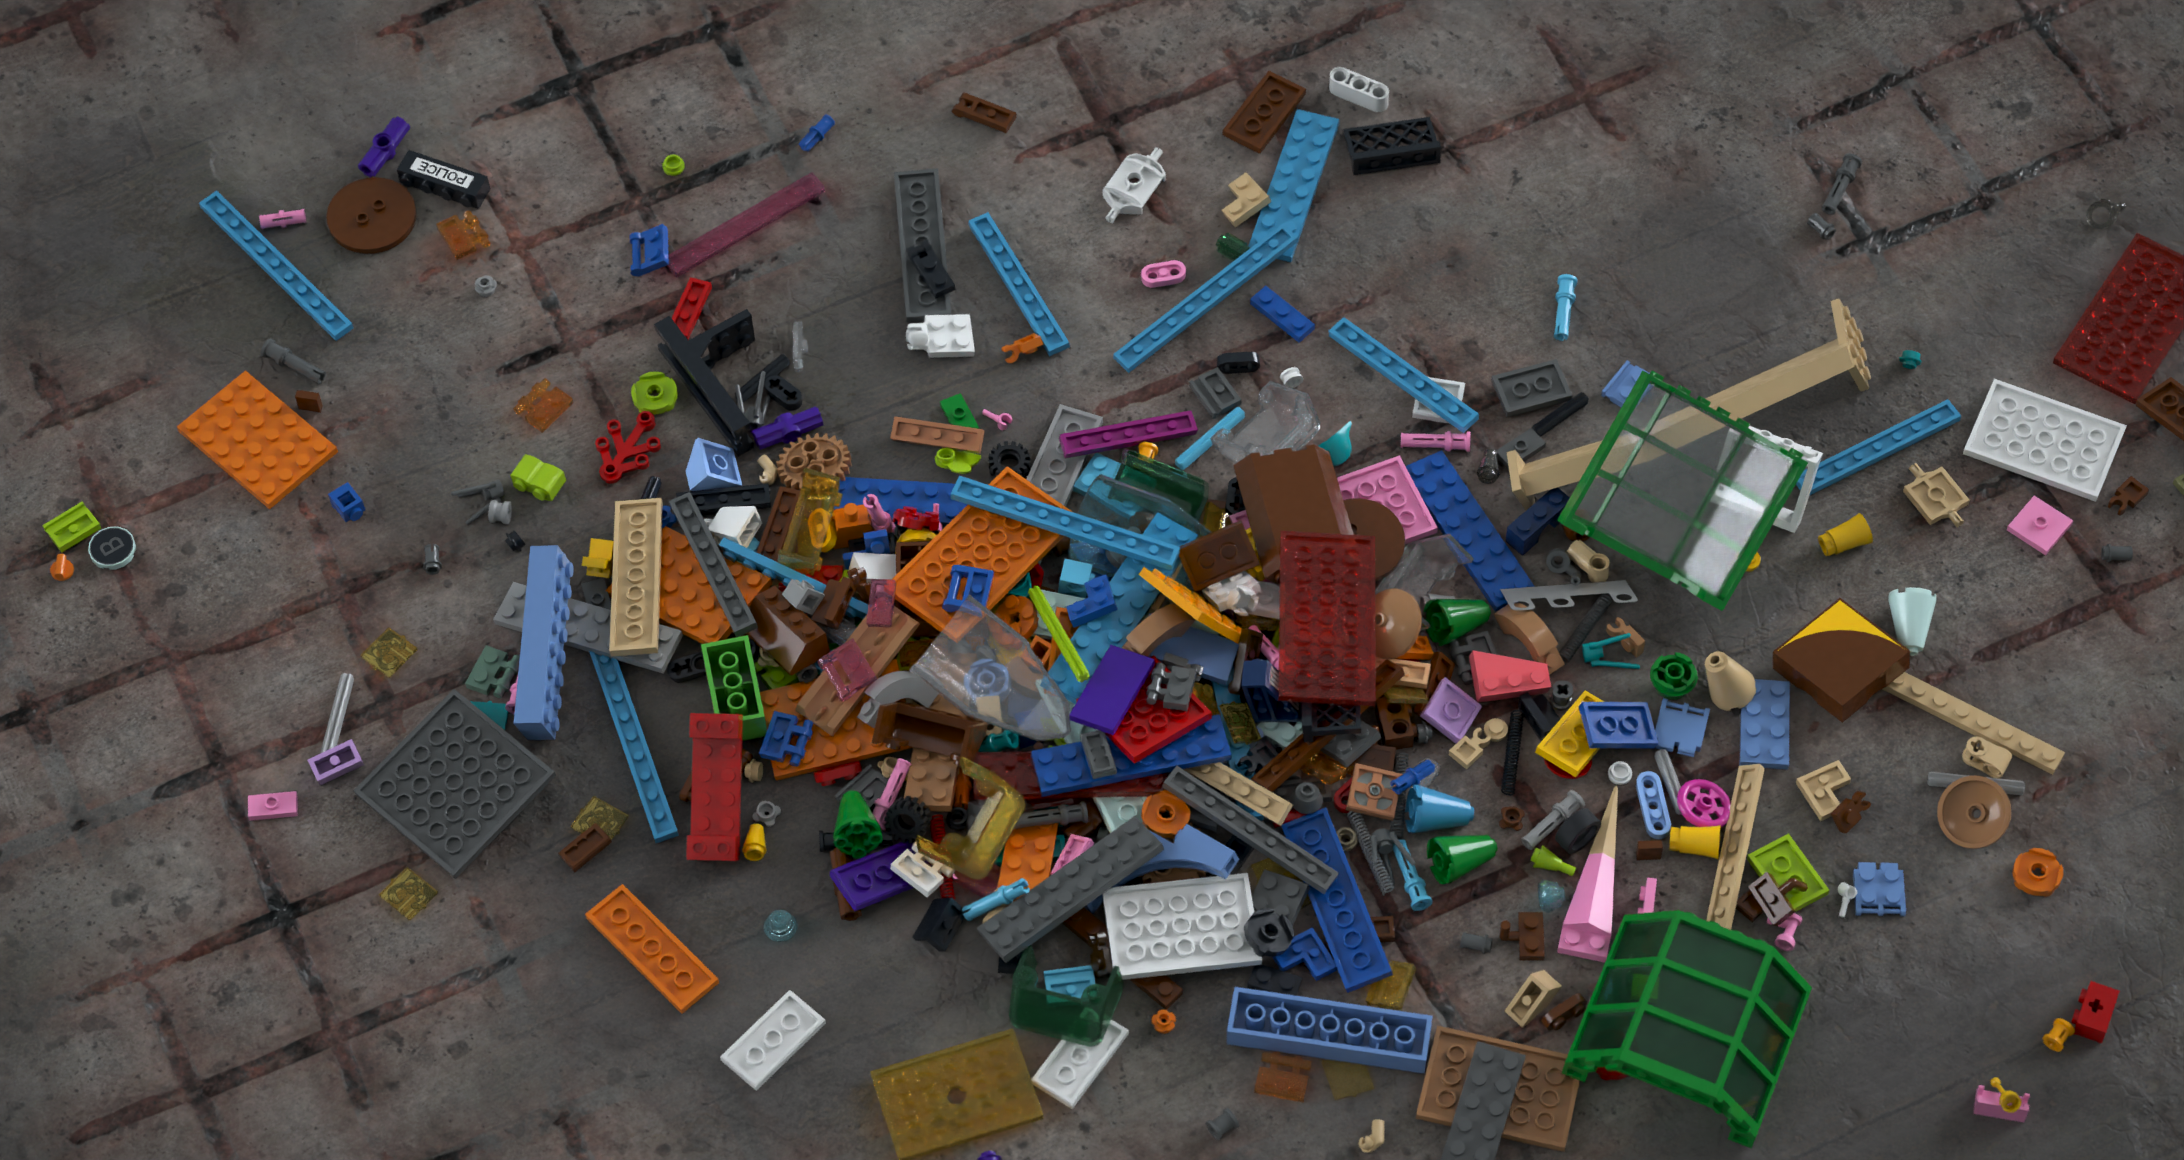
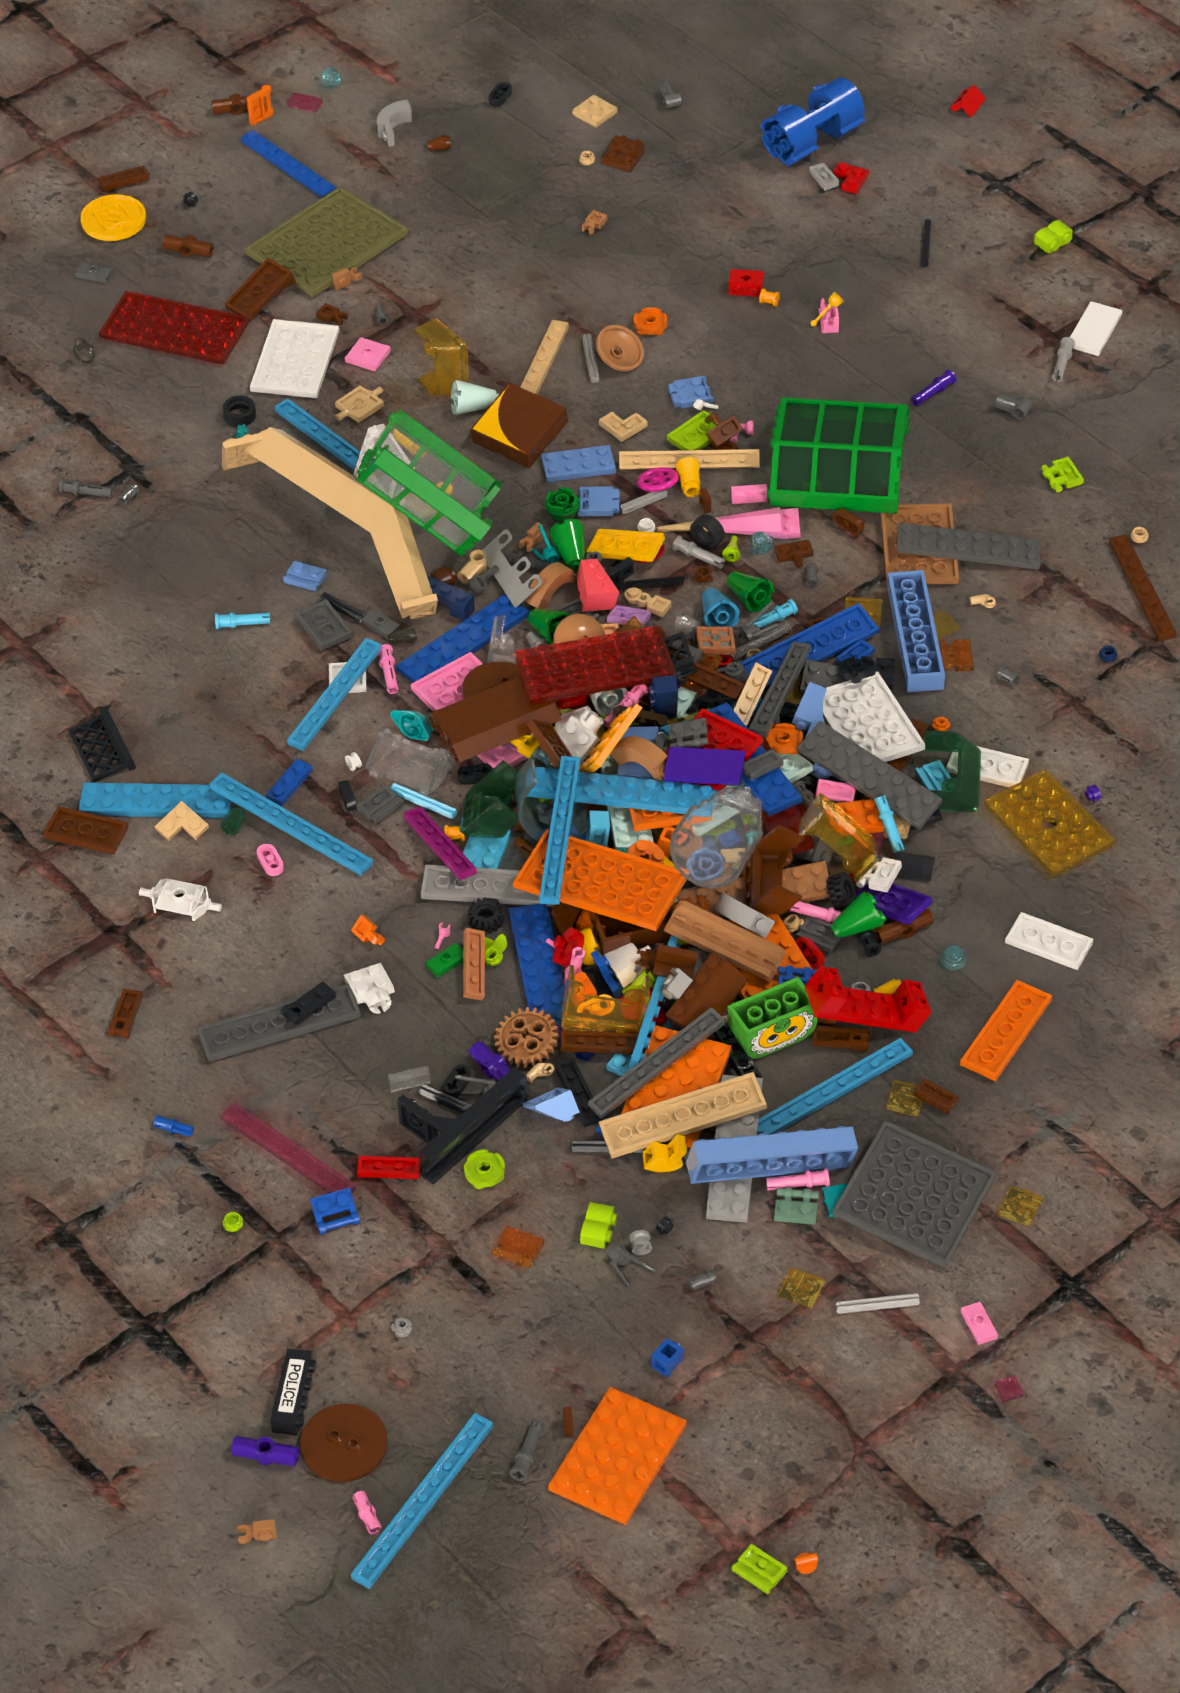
camera: 105 degrees left, 10 degrees down
black tile [88,527,136,570] -> none
lavender brick [308,739,364,785] -> none
clear orange plate [436,211,491,260] -> none
red plant [595,411,661,484] -> none
white torso [704,506,762,548] -> none
clear pink plate [818,639,877,701] -> none
clear pink plate [866,579,896,627] -> none
blue plate [942,565,994,615] -> none
dark azure plate [968,212,1070,356] -> none
lime axle [1028,586,1090,682] -> none
blue plate [1066,574,1118,628] -> none
dark brown plate [1088,932,1113,978] -> none
white beam [1329,67,1389,112] -> none
blue axle [1390,760,1435,794] -> none
tan slope [1505,970,1562,1027] -> none
blue plate [1579,702,1658,748] -> none
light blue plate [1636,771,1671,839] -> none
tan cone [1705,651,1756,711] -> none
reddish brown plate [1830,791,1871,833] -> none
tan piece [1962,736,2012,778] -> none
none -> black tyre [223,395,256,427]
none -> medium nougat plate [238,1519,277,1544]
none -> clear yellow windscreen [414,318,470,396]
none -> green cone [549,519,585,570]
none -> clear pink tile [994,1375,1023,1403]

